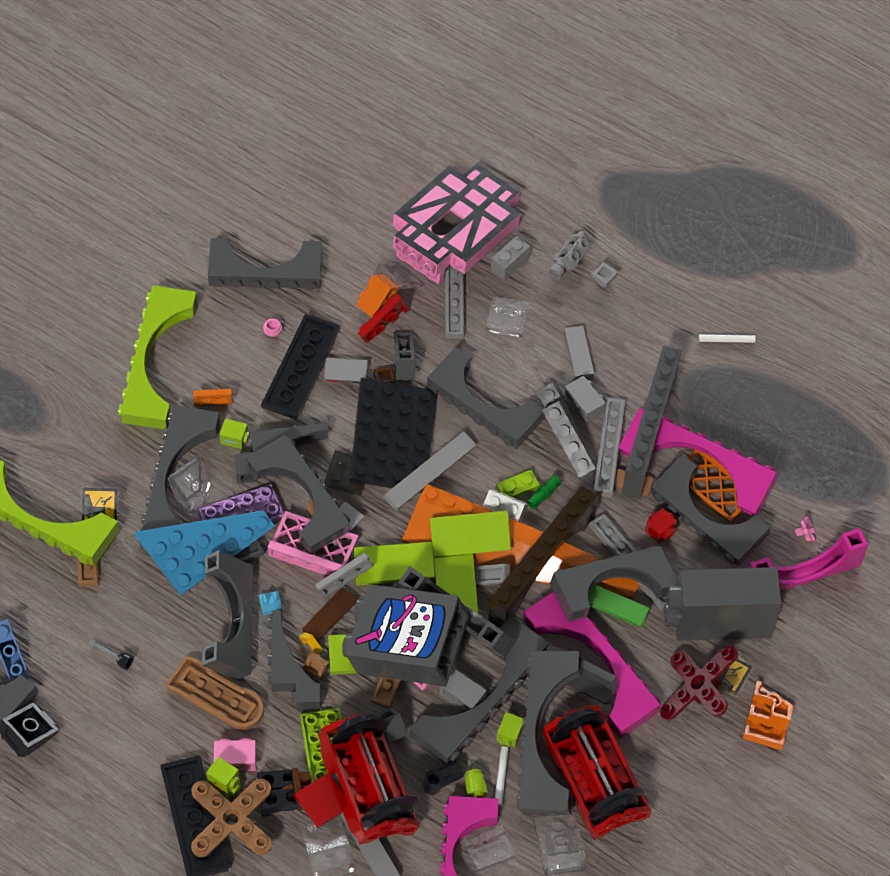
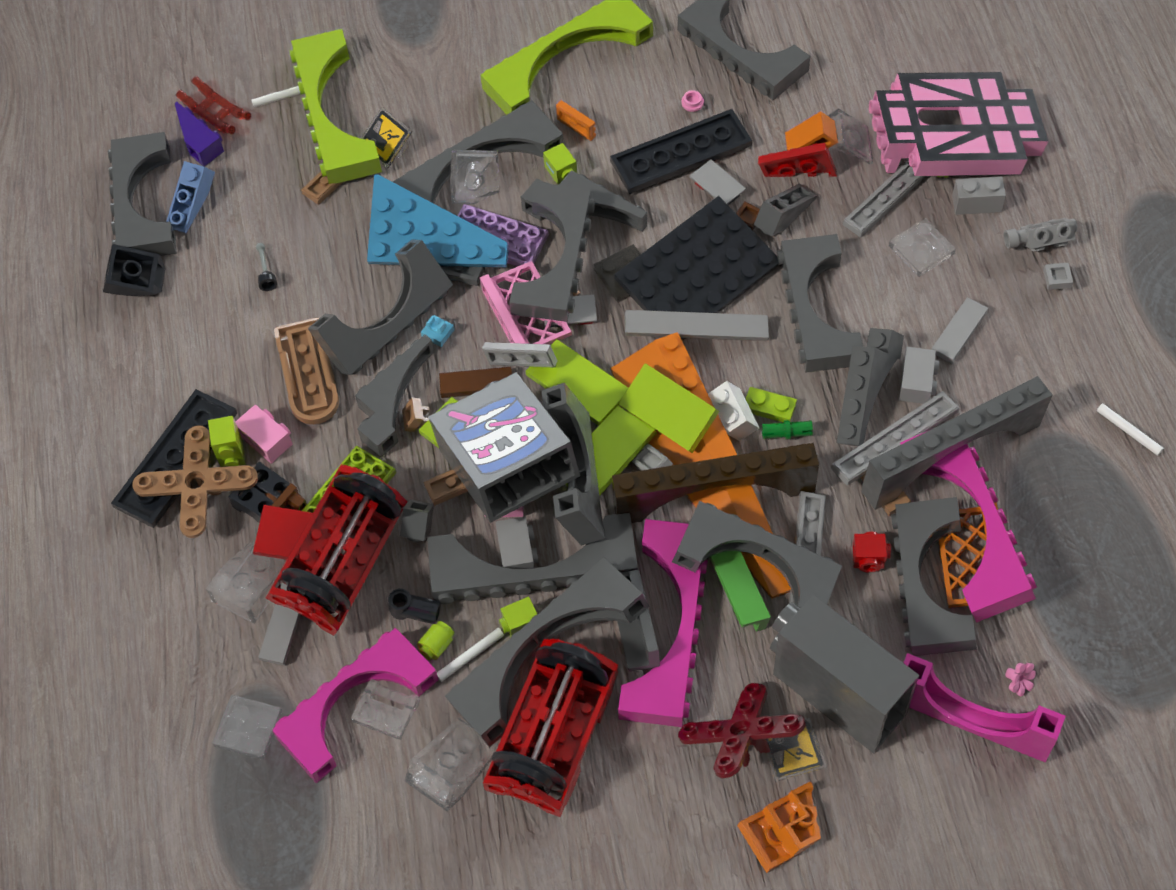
camera: 50 degrees right, 0 degrees up
yellow tile [299,632,322,654] -> none

